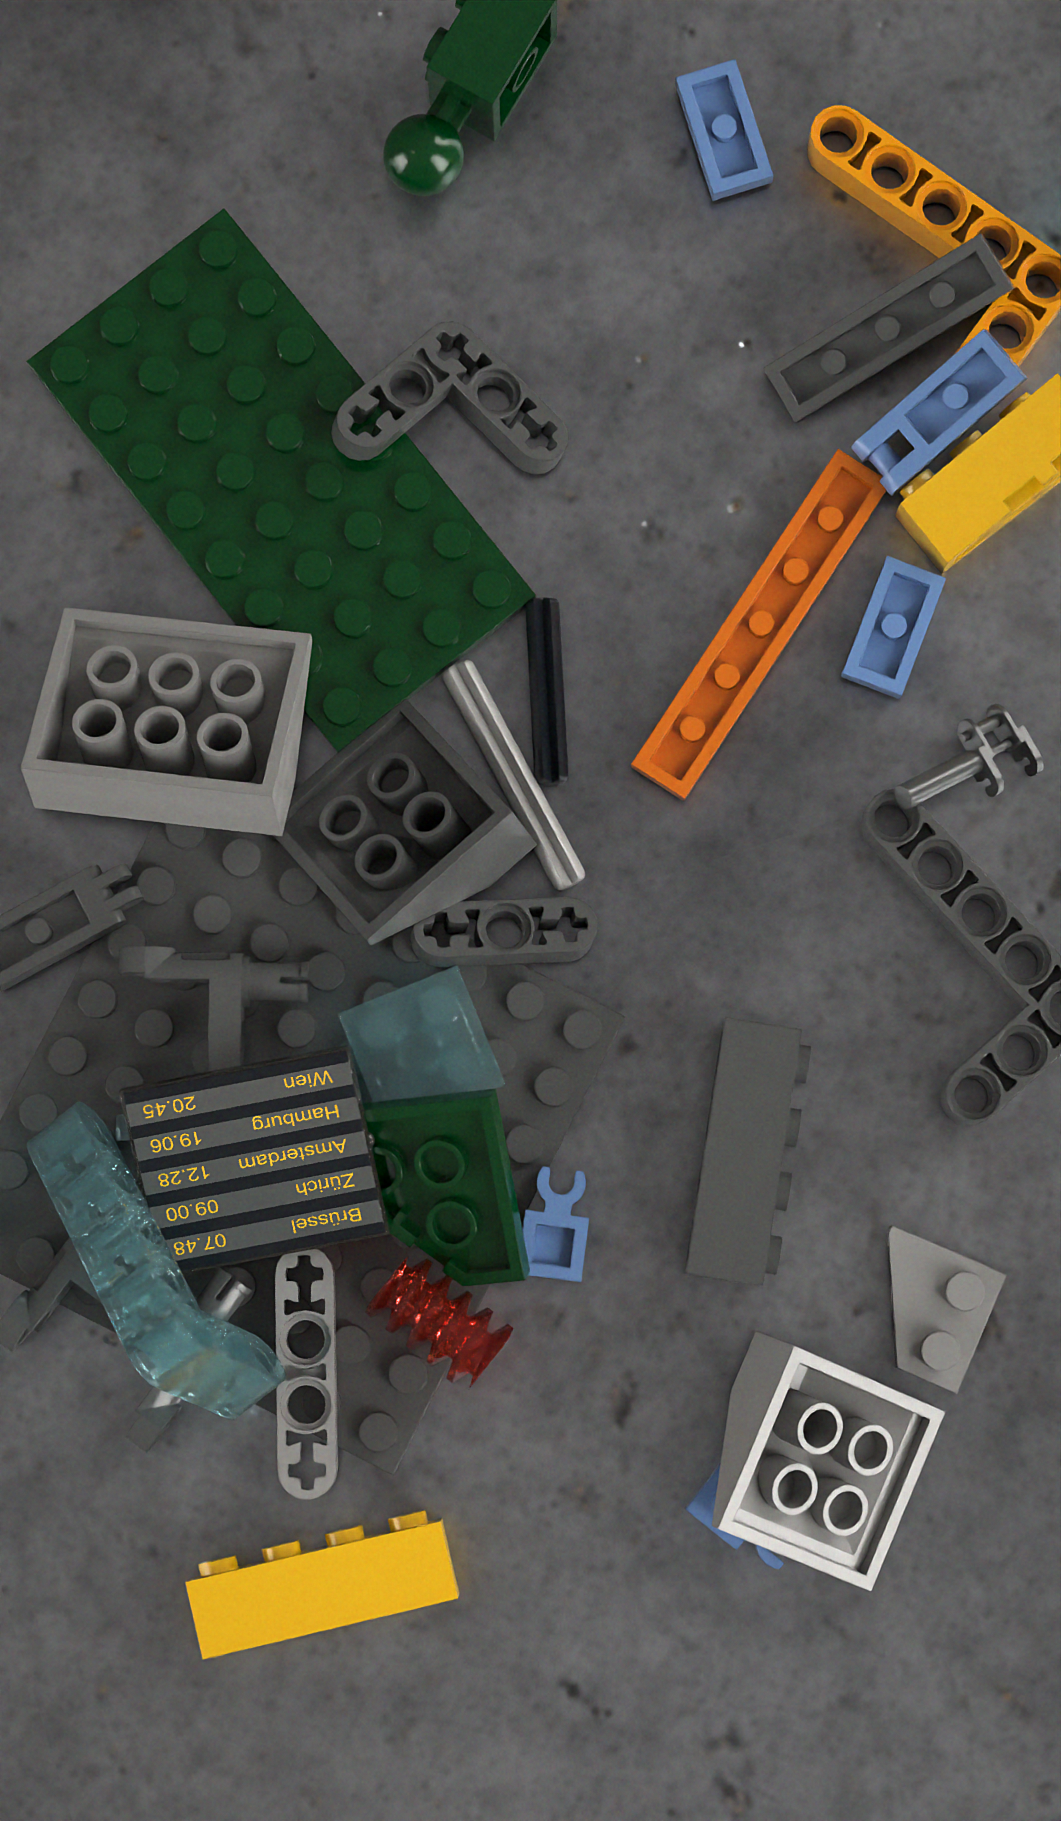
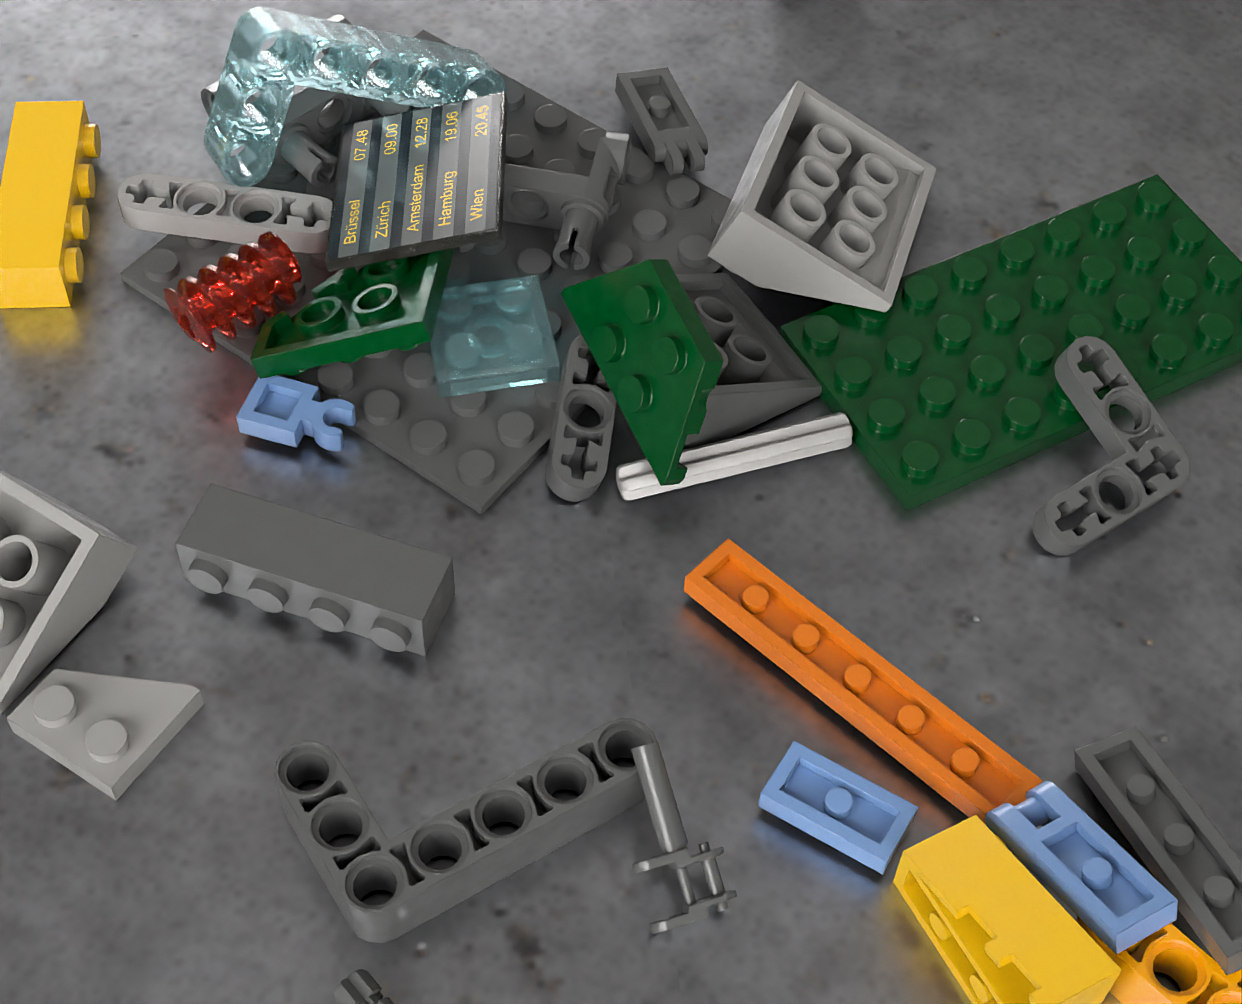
camera: 95 degrees right, 30 degrees down
black axle [525,597,569,785] -> none
none -> dark green wing [560,259,723,486]

